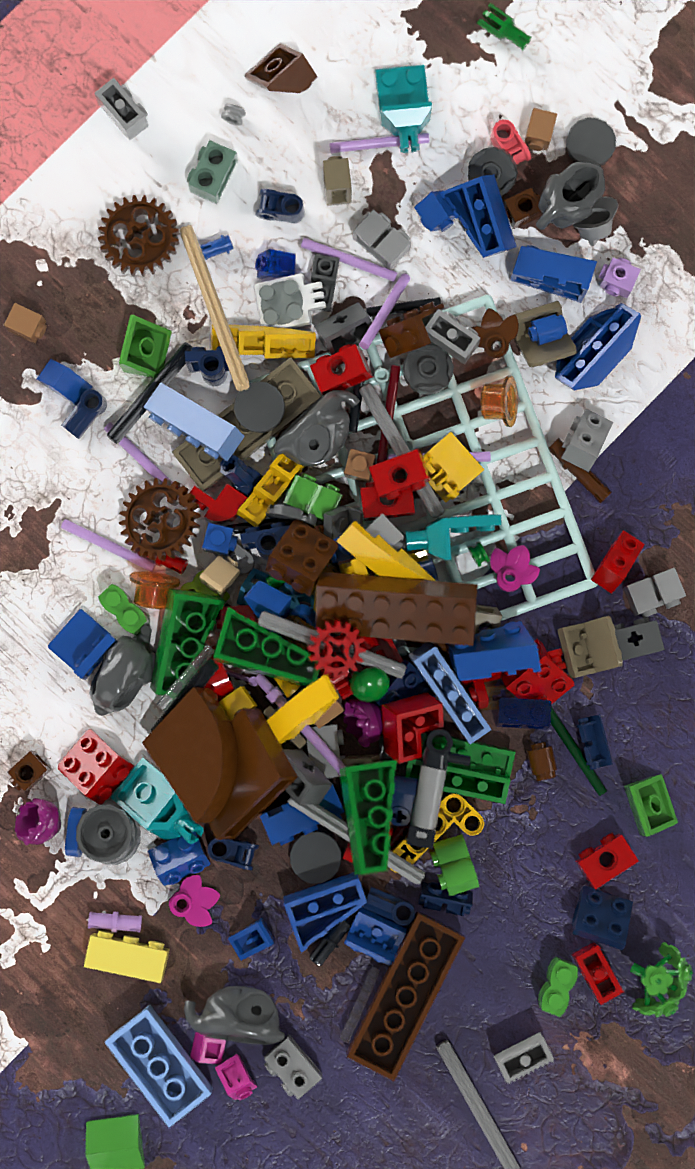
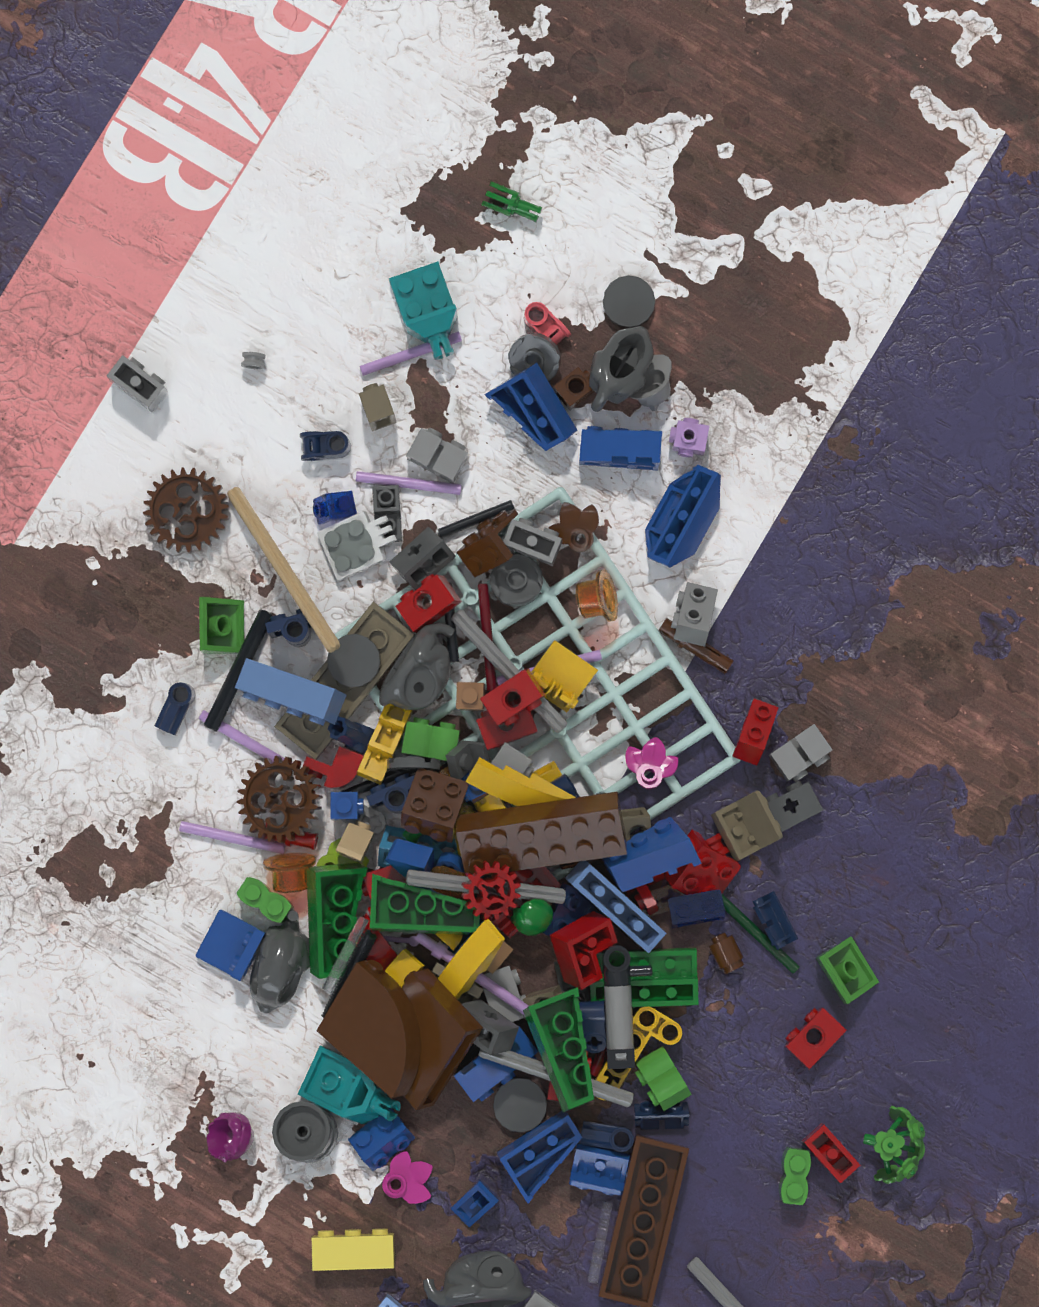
camera: 10 degrees left, 0 degrees up
medium nougat brick [4,303,47,344] -> none
reddish brown brick [7,751,52,791] -> none
blue slope [37,359,92,406] -> none
red bracket [58,729,134,805] -> none
blue beam [65,807,87,858] -> none
lavender pin [88,911,142,933] -> none
sand green brick [187,140,238,204] -> none
blue pin [200,234,234,260] -> none
dark blue piece [208,837,259,871] -> none
yellow slope [211,324,316,359] -> none
reddish brown slope [244,43,318,93] -> none
black axle [309,920,351,966] -> none
magenta hair [343,698,383,747] -> none
lavender bar [359,273,410,350] -> none
teal plate [405,514,502,560] -> none
blue brick [414,190,455,232] -> none
green bush [468,541,490,567] -> none
light grey brick [494,1032,554,1084] -> none
dark tan bracket [510,301,577,367] -> none
medium nougat brick [524,108,557,151] -> none
blue brick [528,314,568,346] -> none
dark blue plate [572,885,633,950] -> none

